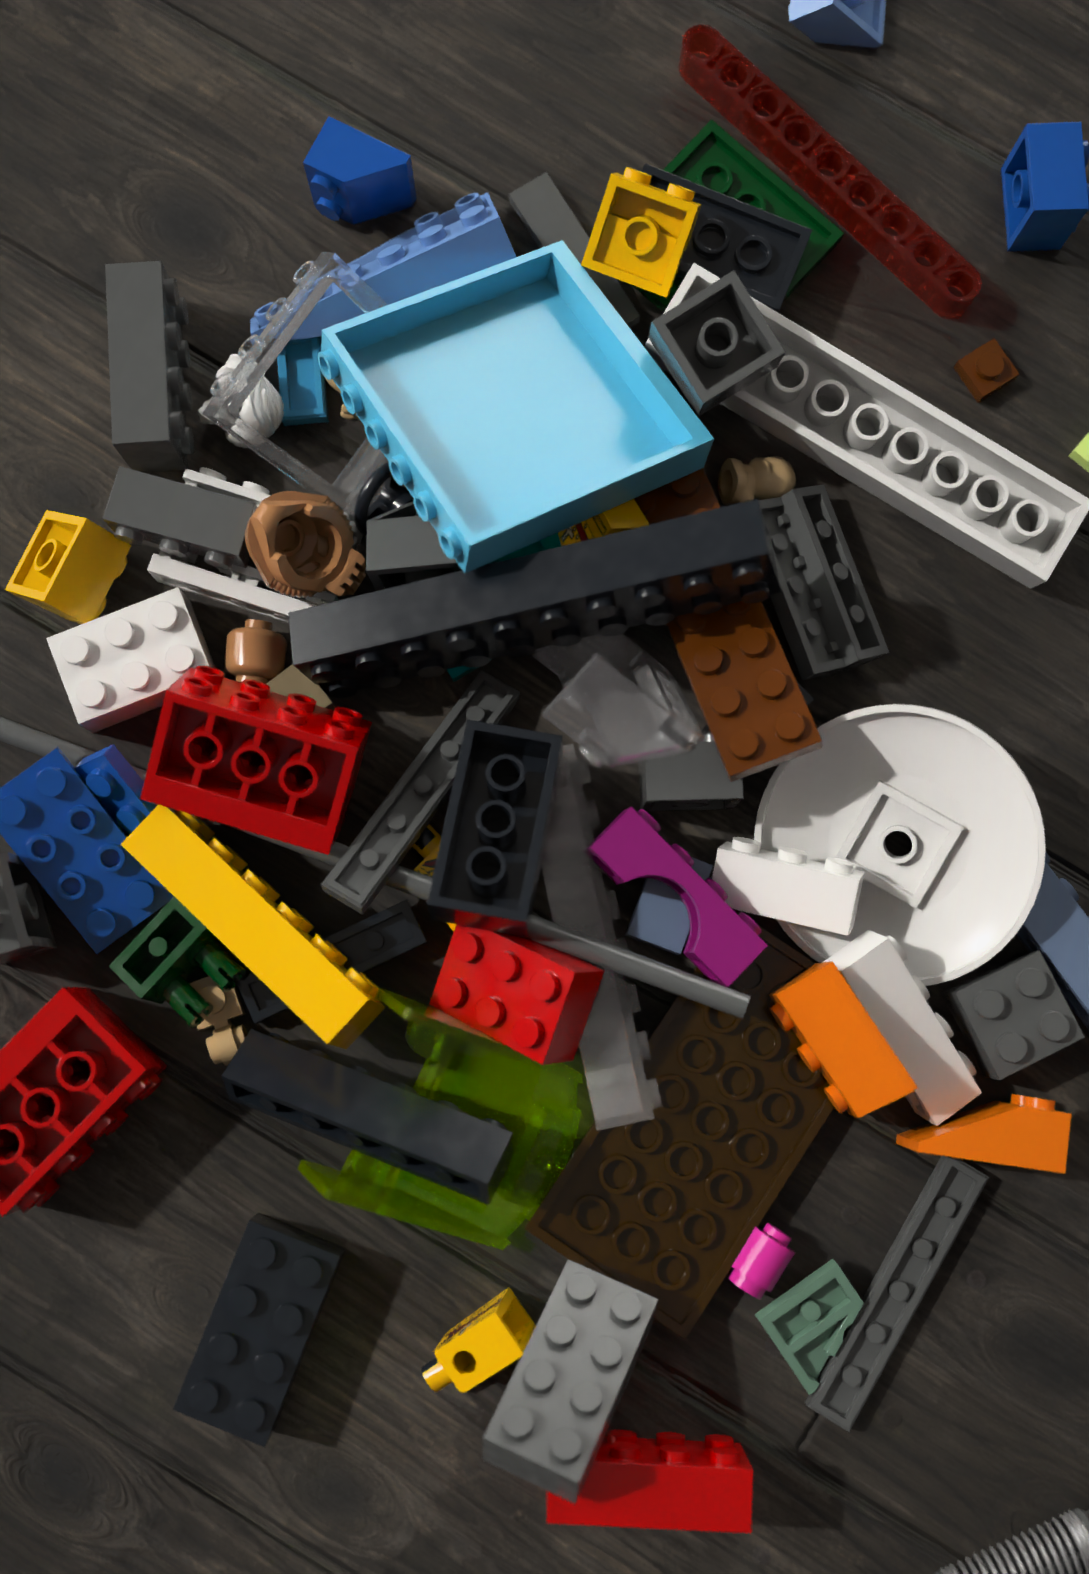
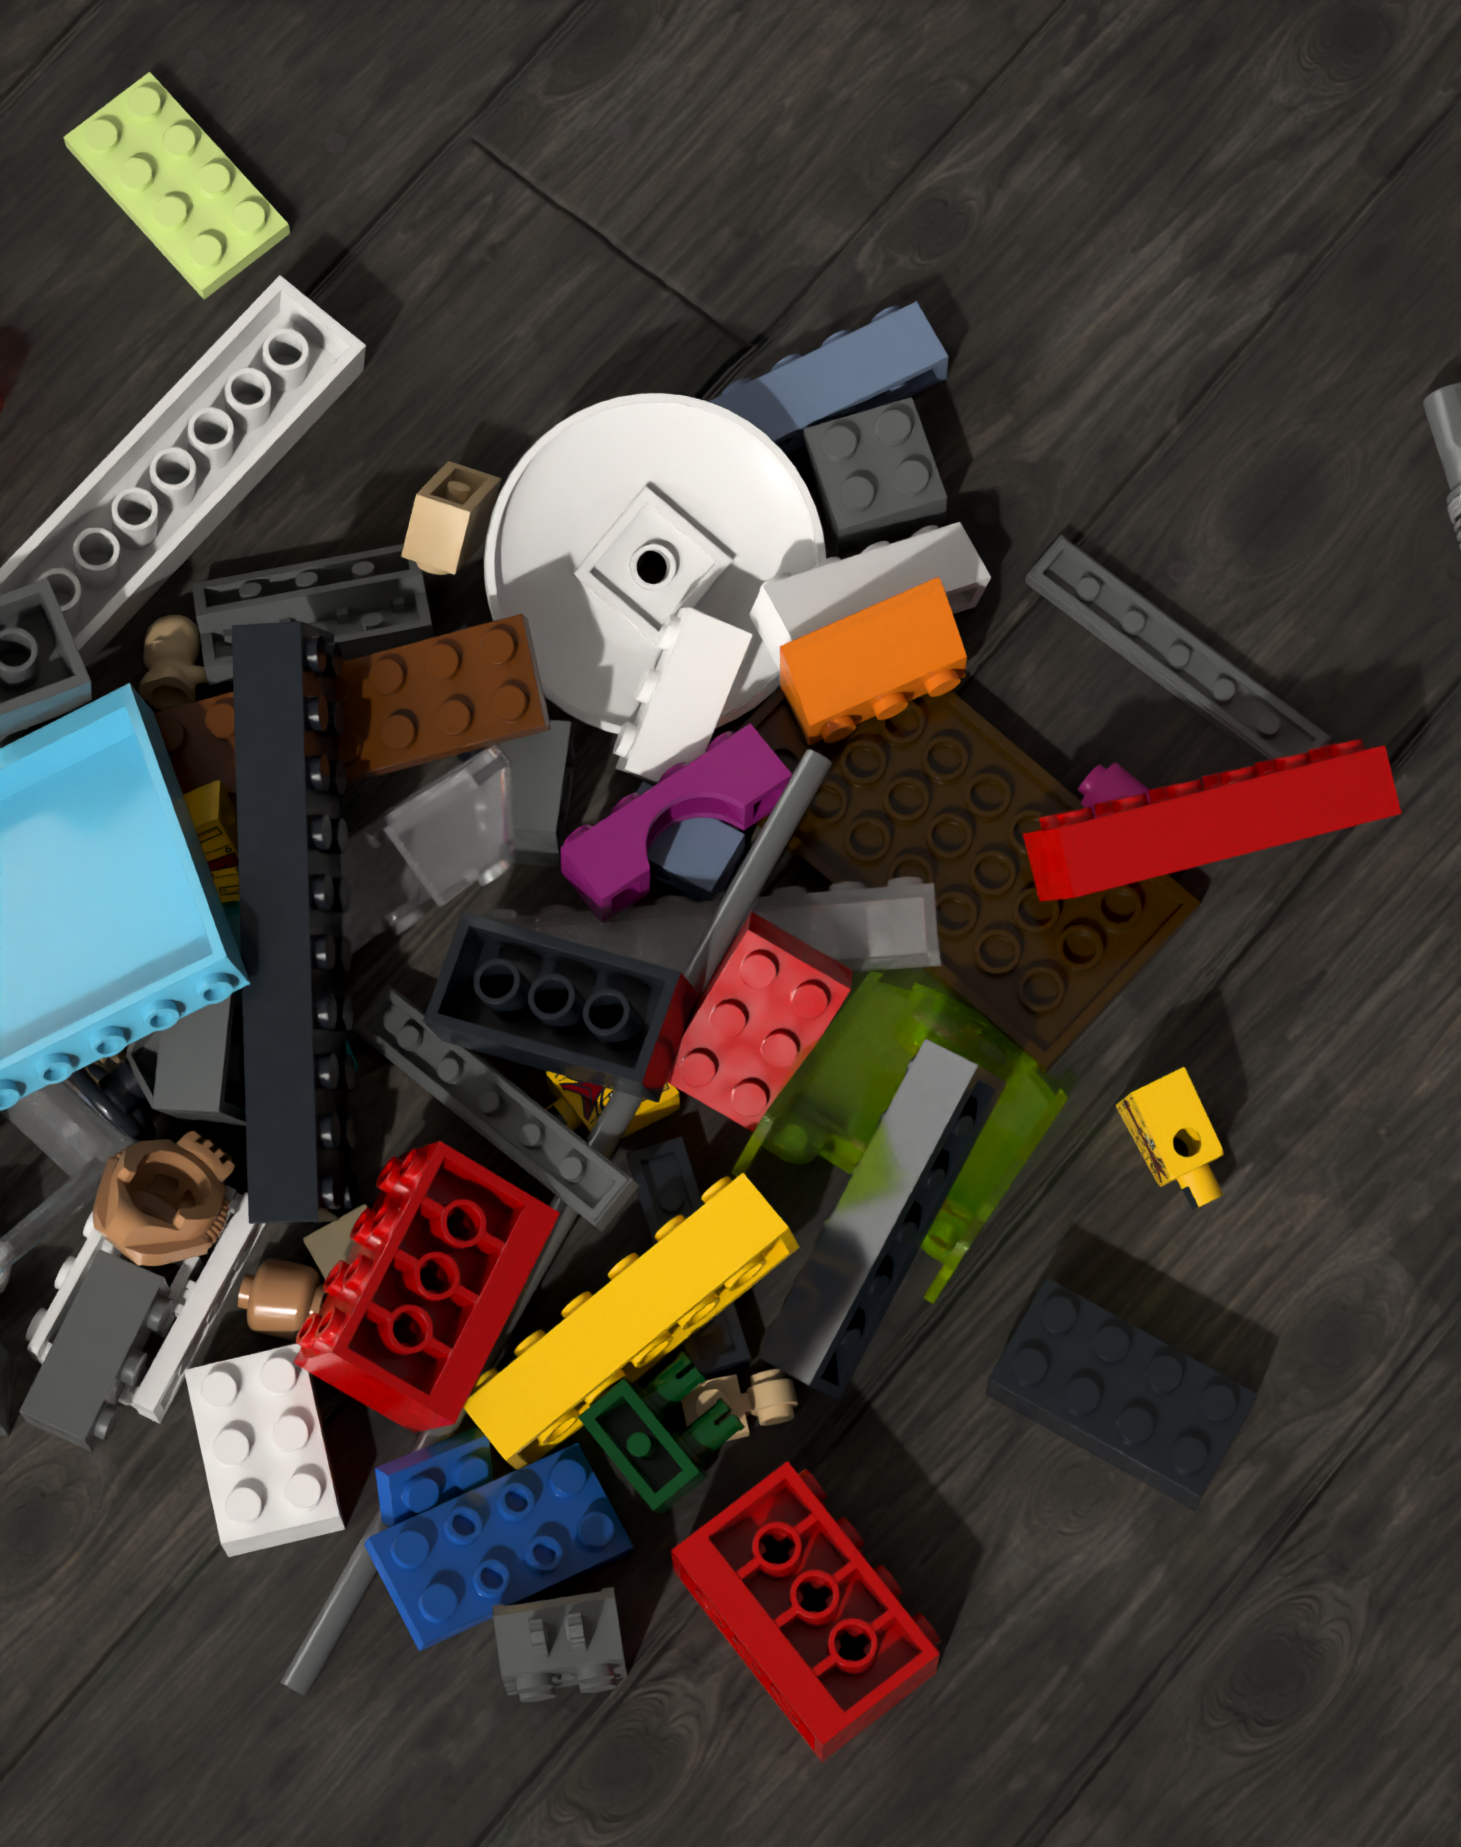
camera: 75 degrees left, 10 degrees down
yellow slope [5,510,132,624] -> none
brick [482,1260,658,1504] -> none
red brick [546,1429,753,1533] -> none
sand green wing [755,1259,864,1396] -> none
orange slope [896,1094,1071,1174] -> none
reddish brown plate [953,338,1019,403] -> none
none -> tan brick [401,461,502,575]
none -> red brick [1023,738,1402,902]

